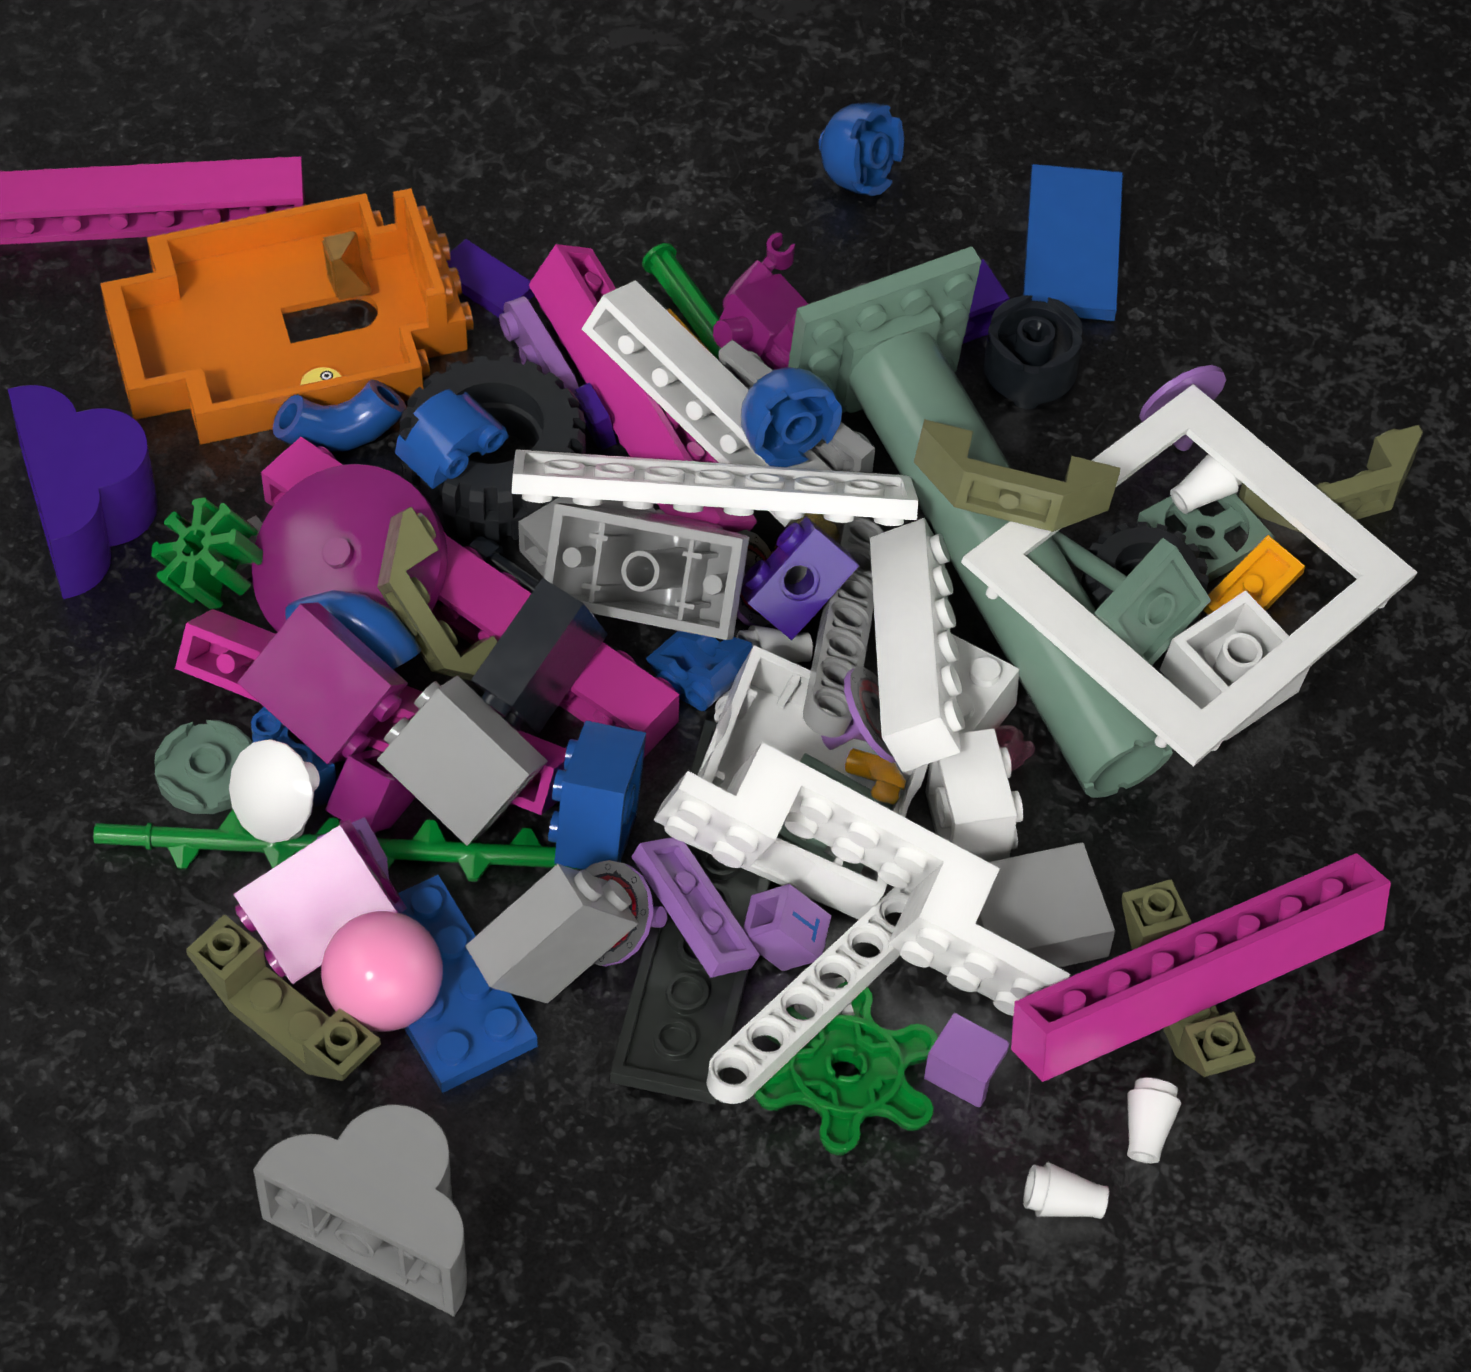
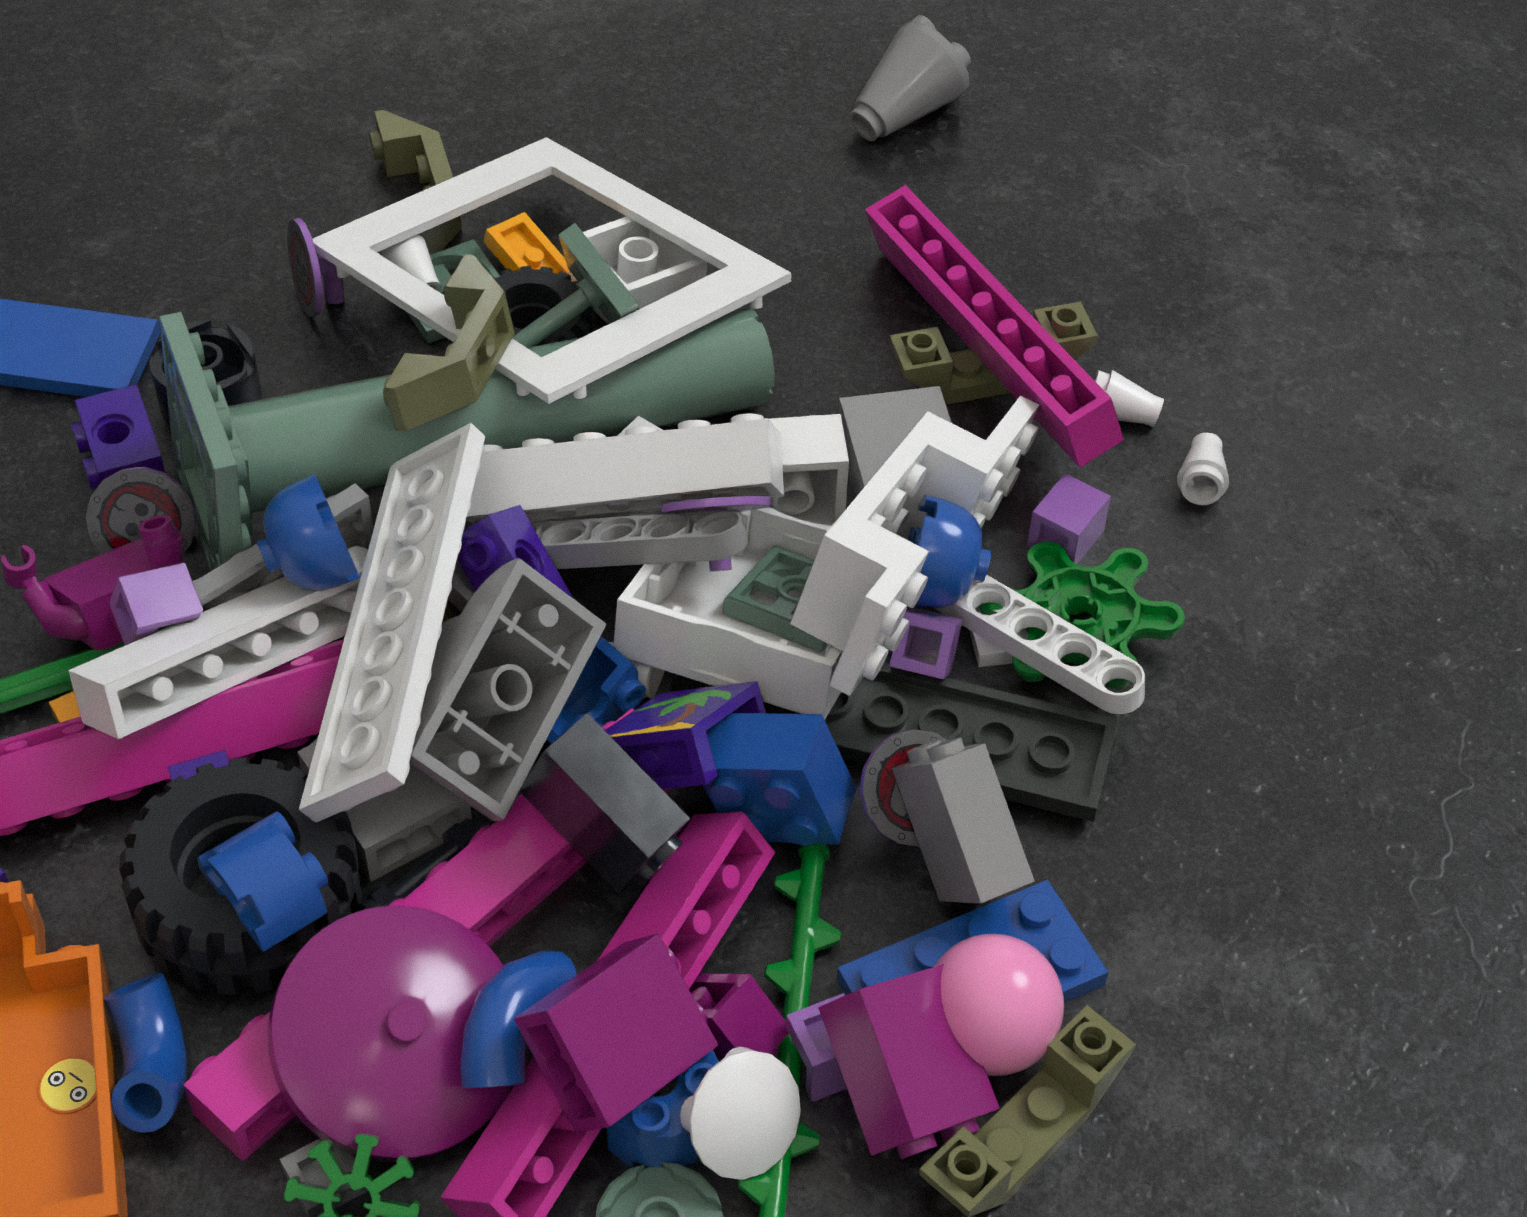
camera: 85 degrees left, 5 degrees down
light grey brick [254,1105,467,1316] -> none
olive slope [377,506,497,681] -> none
light grey brick [377,675,548,846] -> none
medium lavender plate [499,296,579,393] -> none
medium lavender plate [632,837,760,977] -> none
light orange arm [845,748,906,805] -> none
none -> medium lavender panel [109,563,203,645]
none -> dark purple panel [604,681,766,789]
none -> blue cylinder [907,495,991,608]

